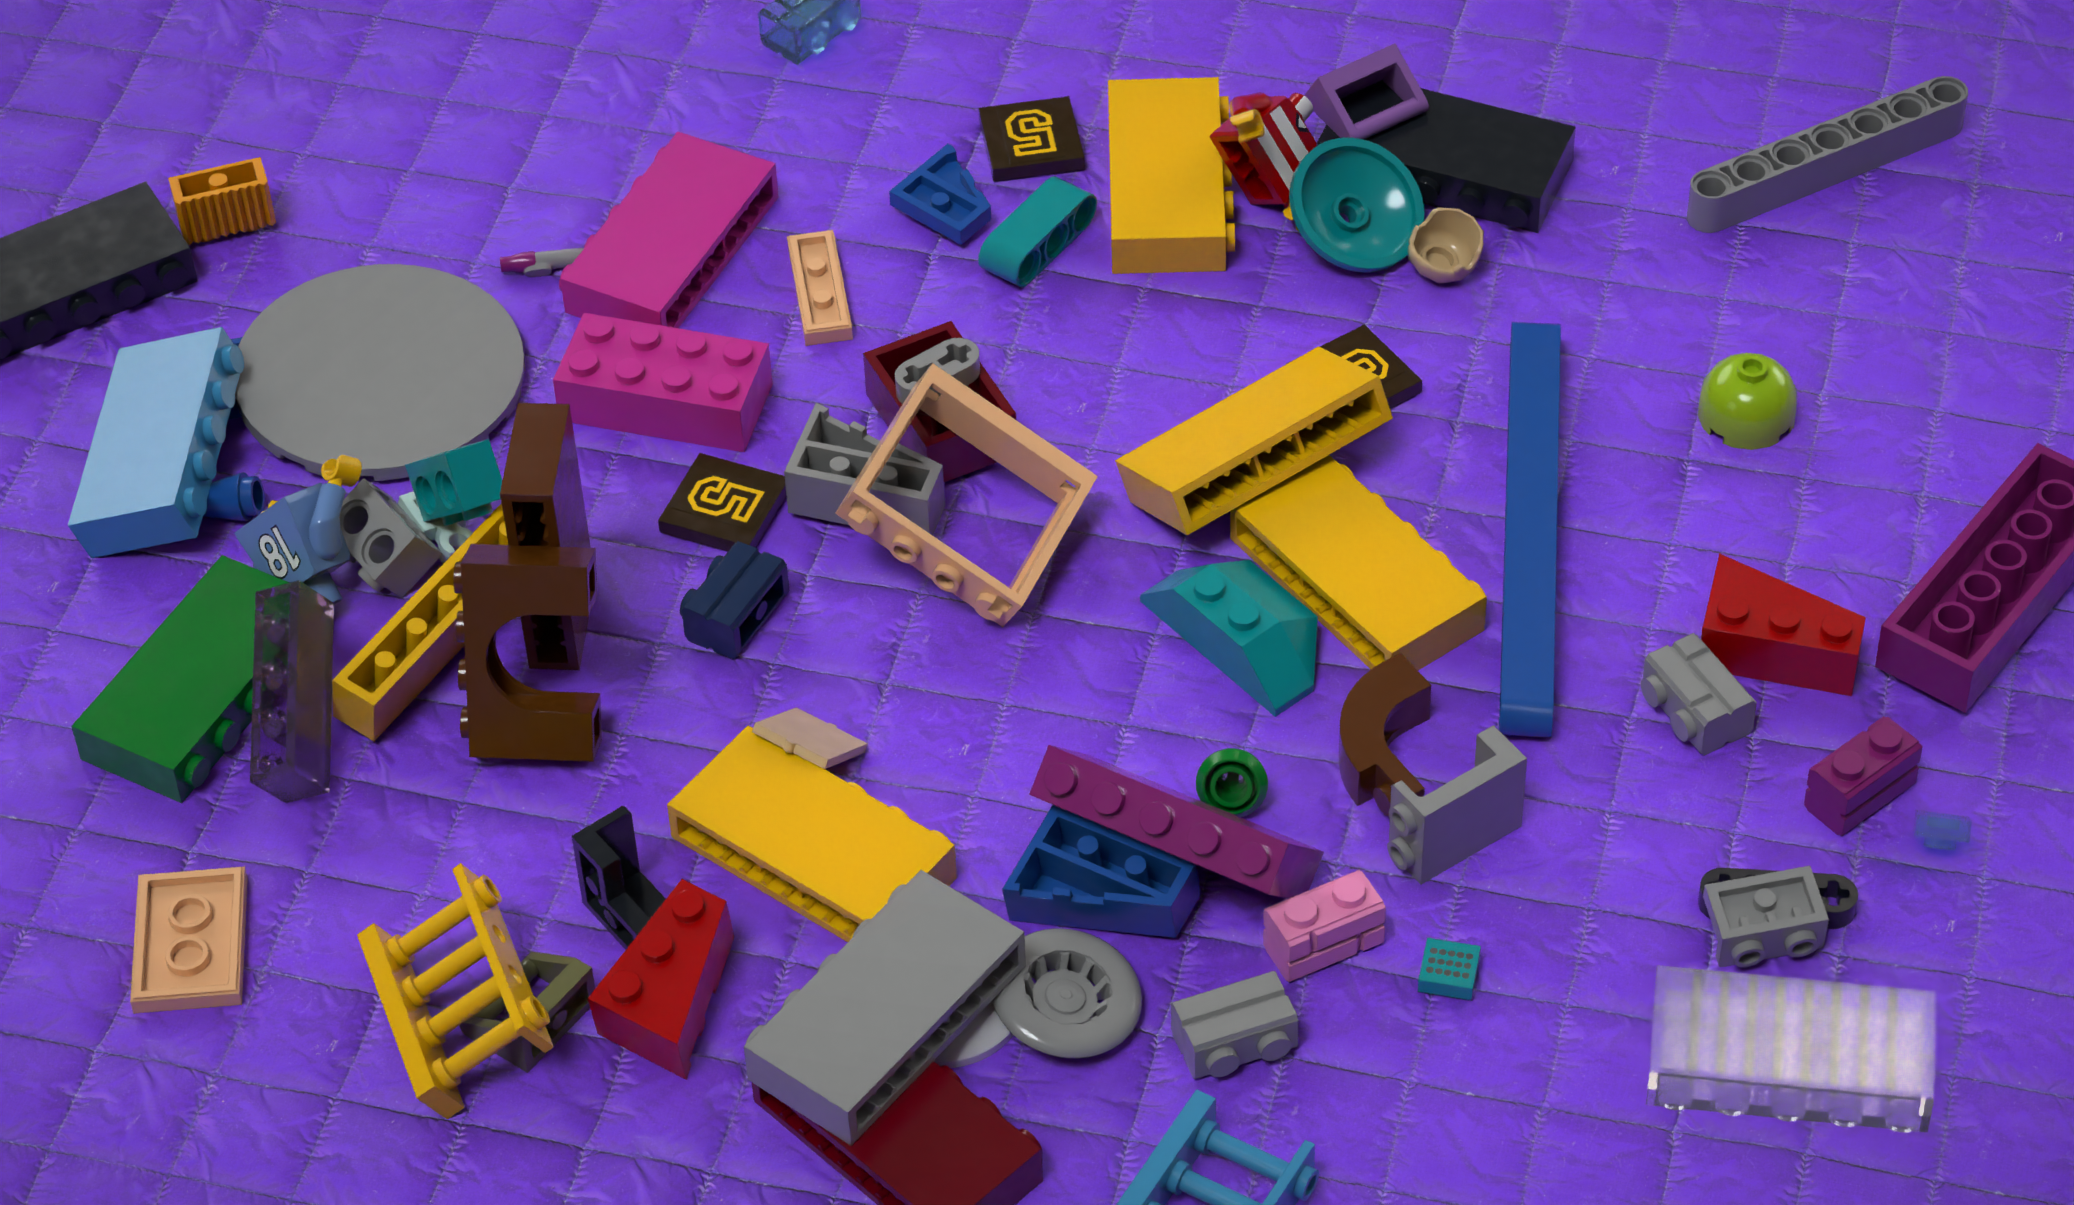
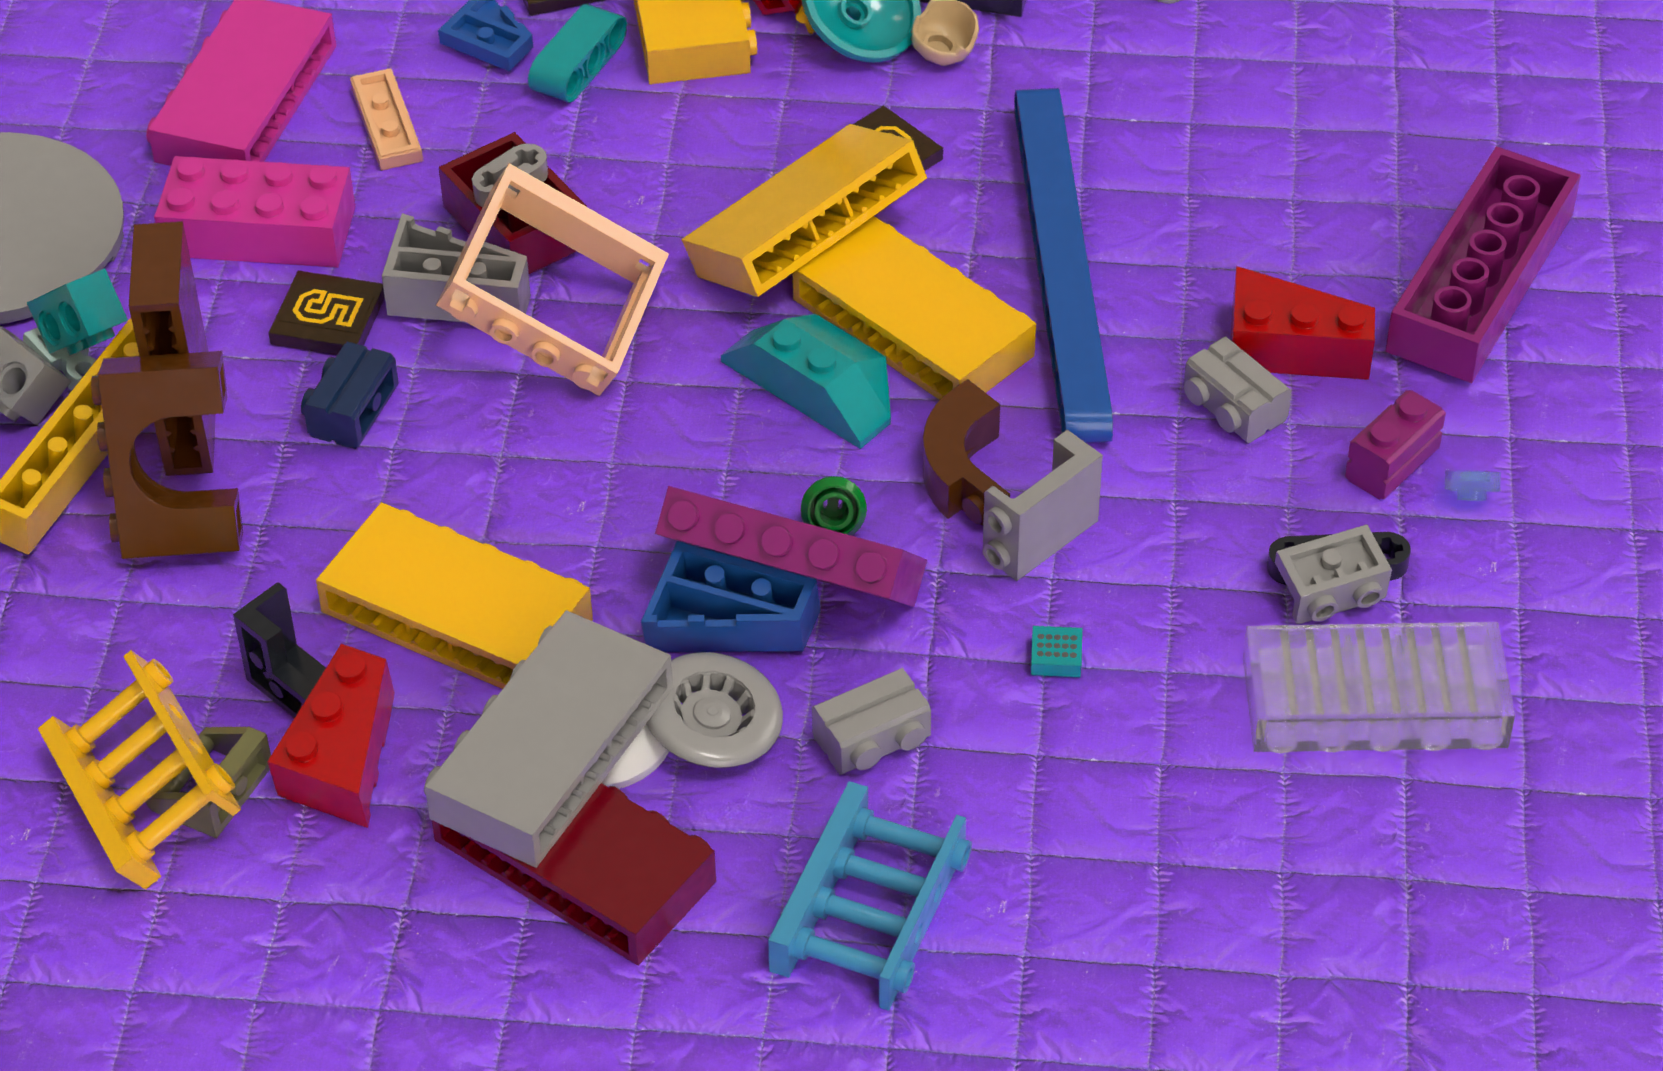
camera: 10 degrees left, 0 degrees up
light grey piece [500,248,584,277] -> none
tan piece [752,707,868,769] -> none
bright pink brick [1263,870,1386,982] -> none
lime cylinder [1697,352,1797,450] -> none

